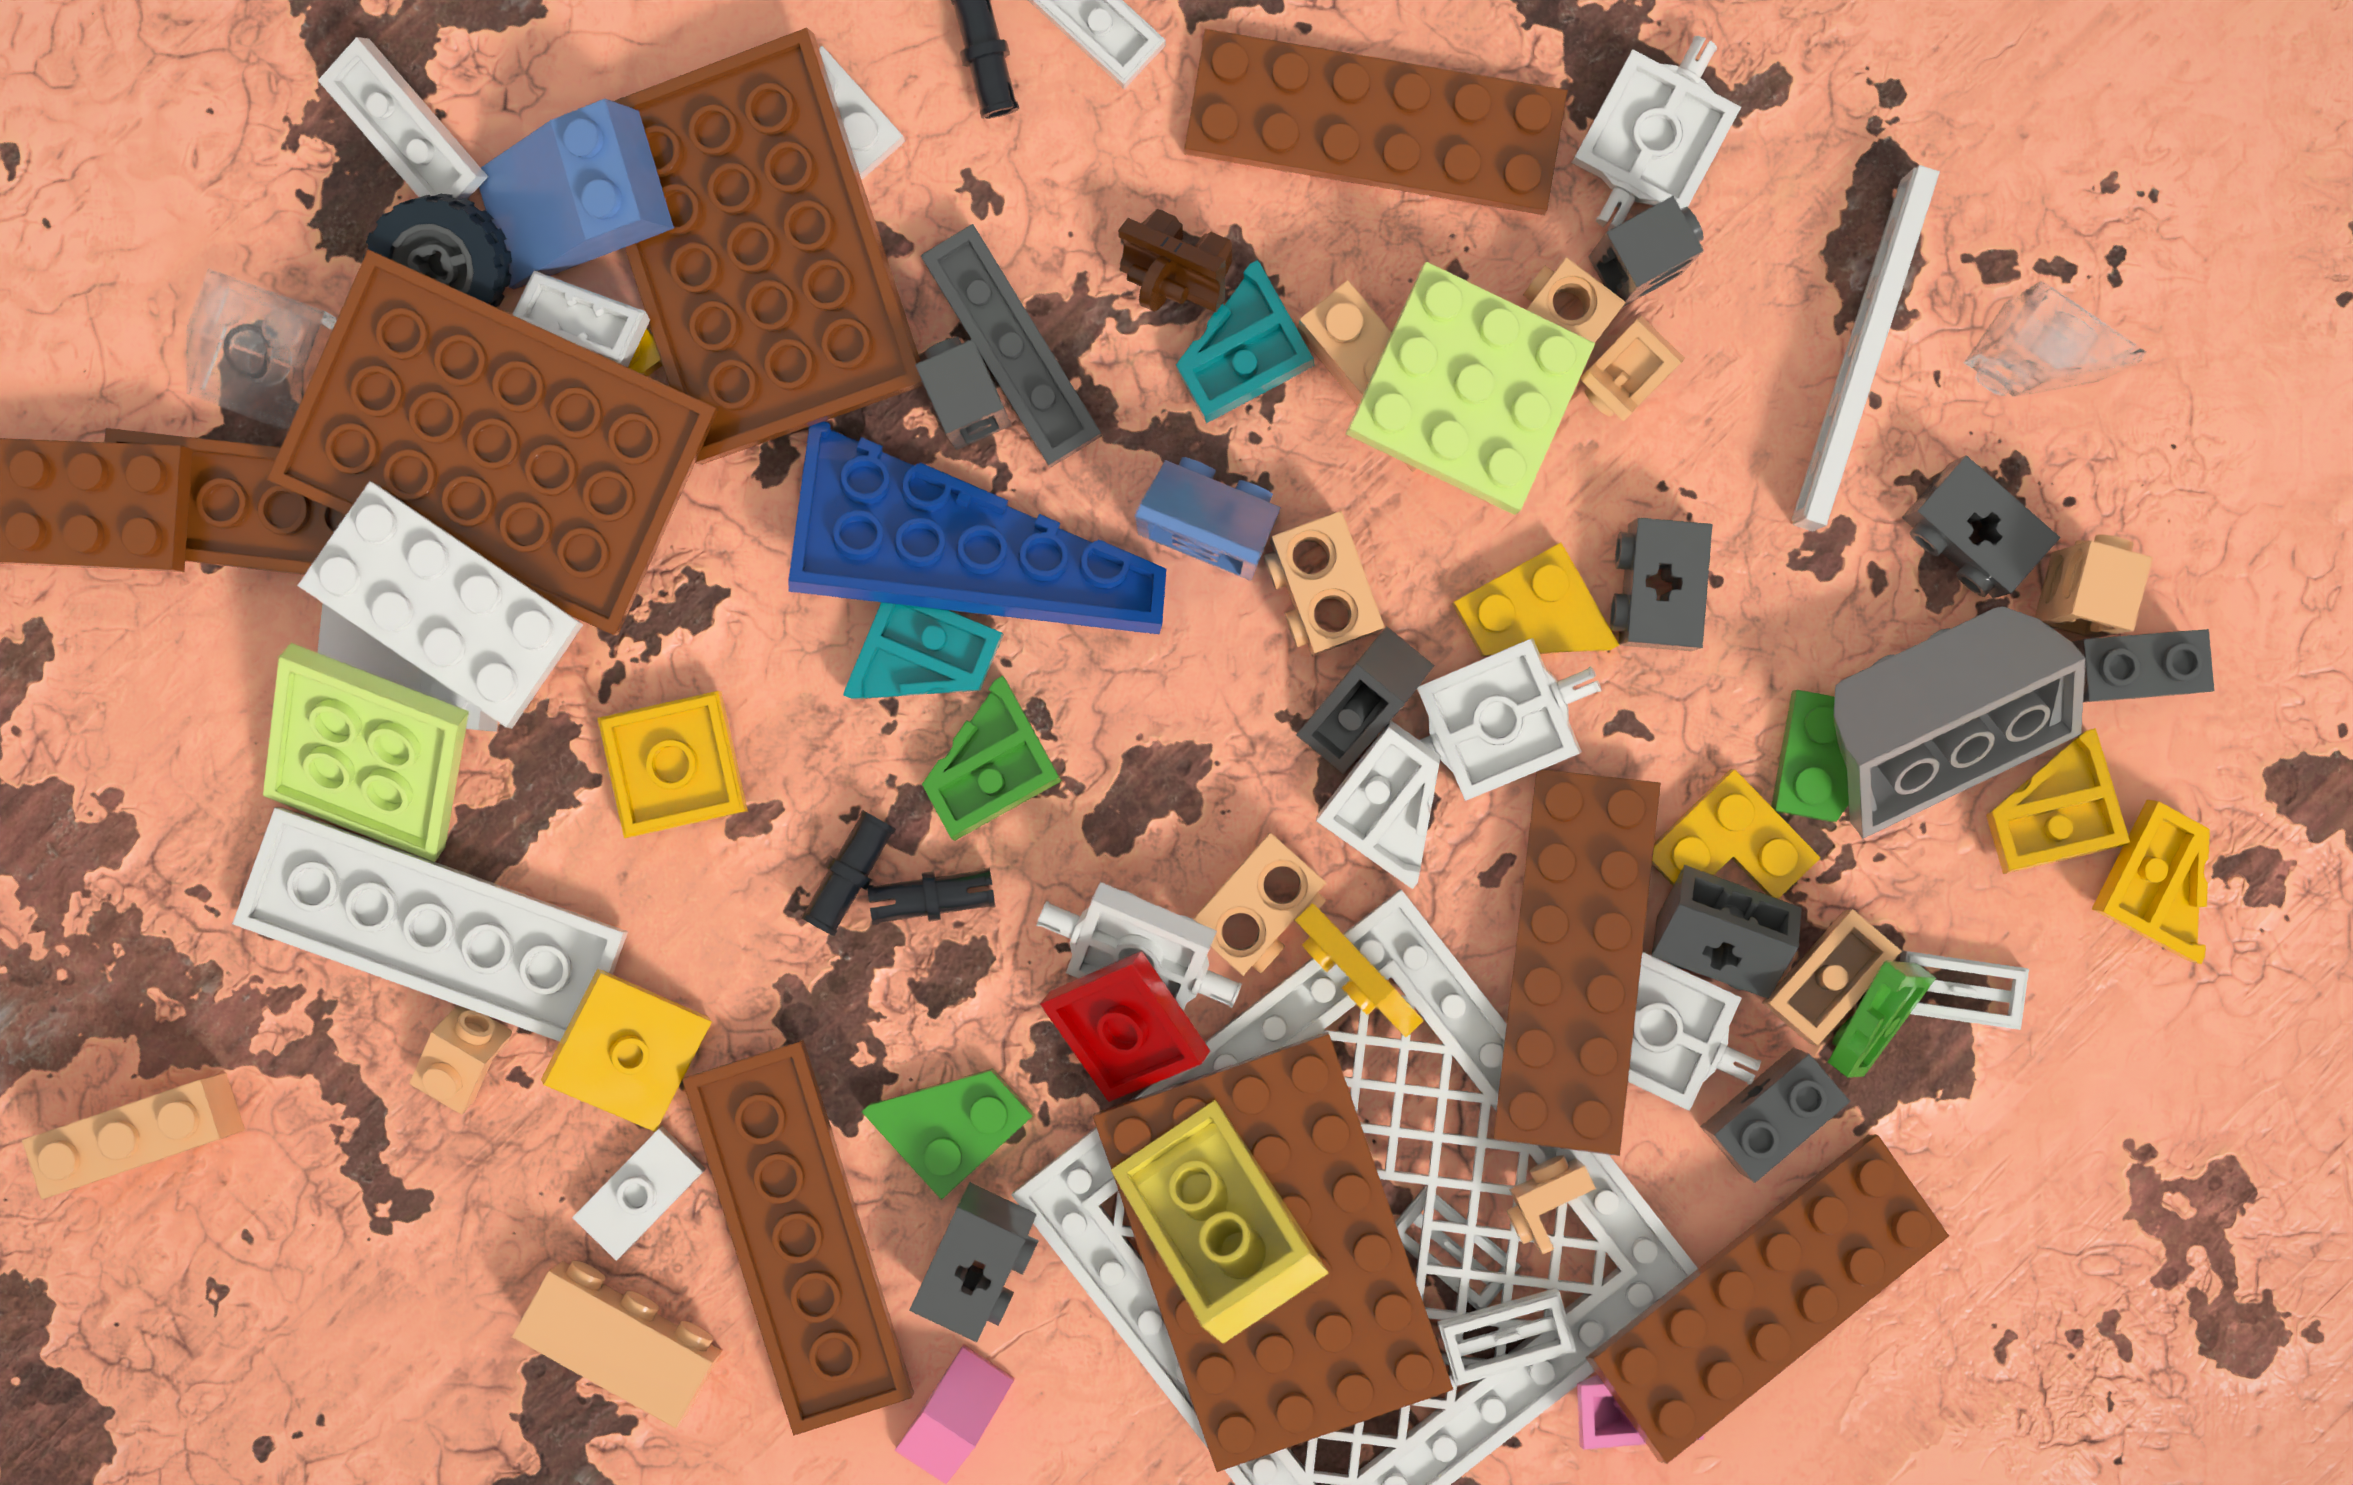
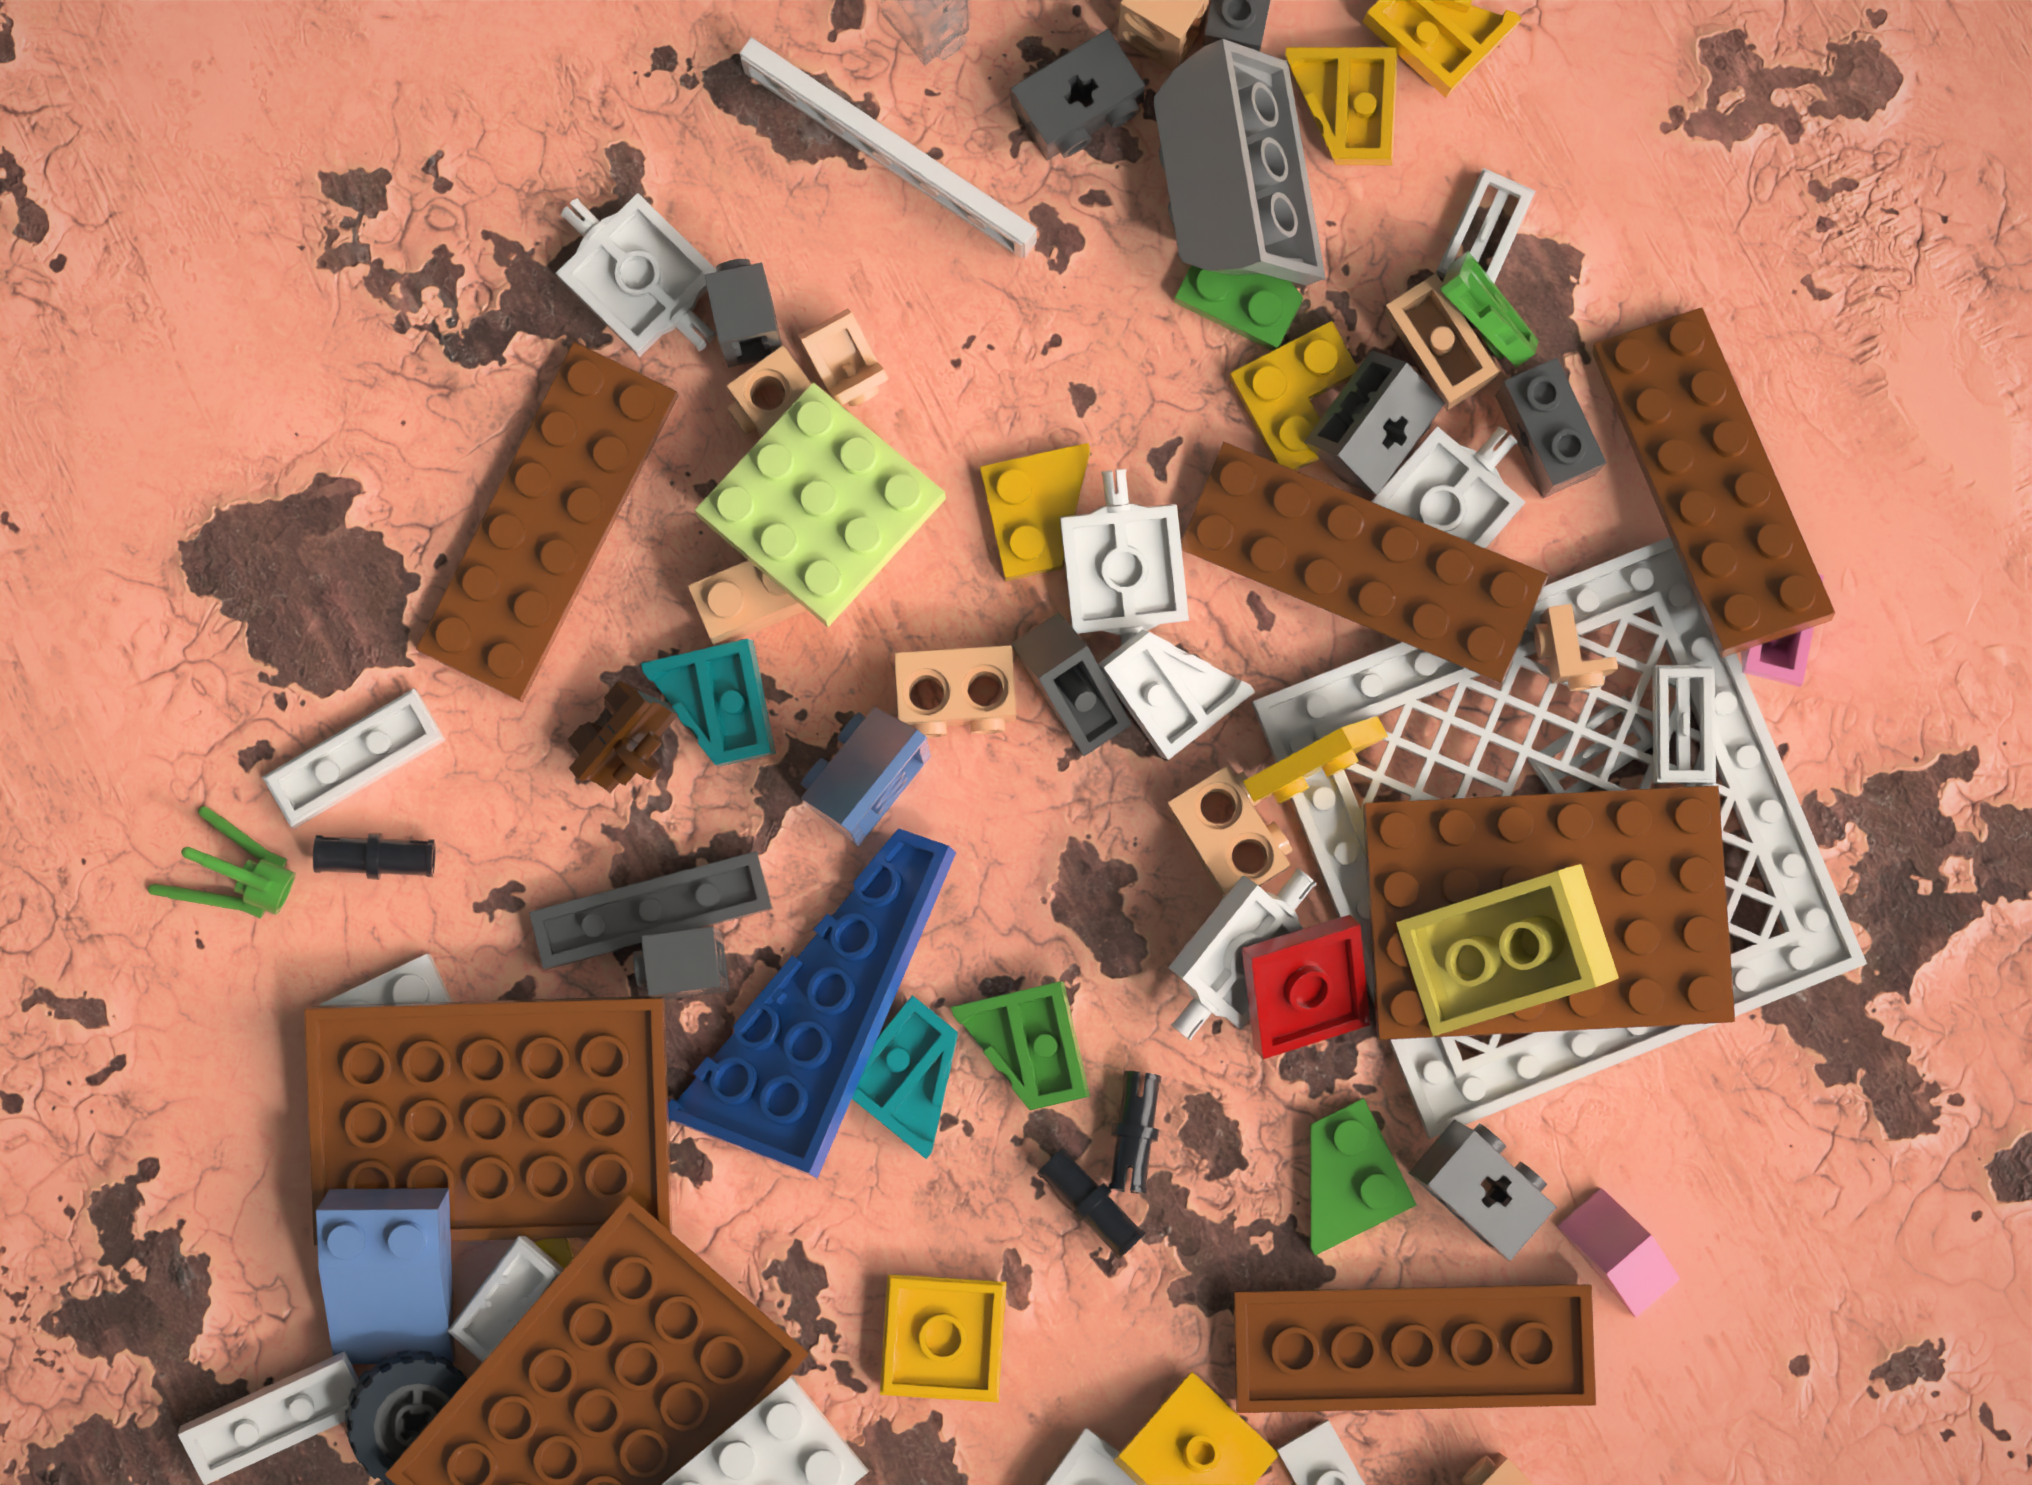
camera: 80 degrees left, 5 degrees down
dark grey brick [1610,518,1713,652] -> none

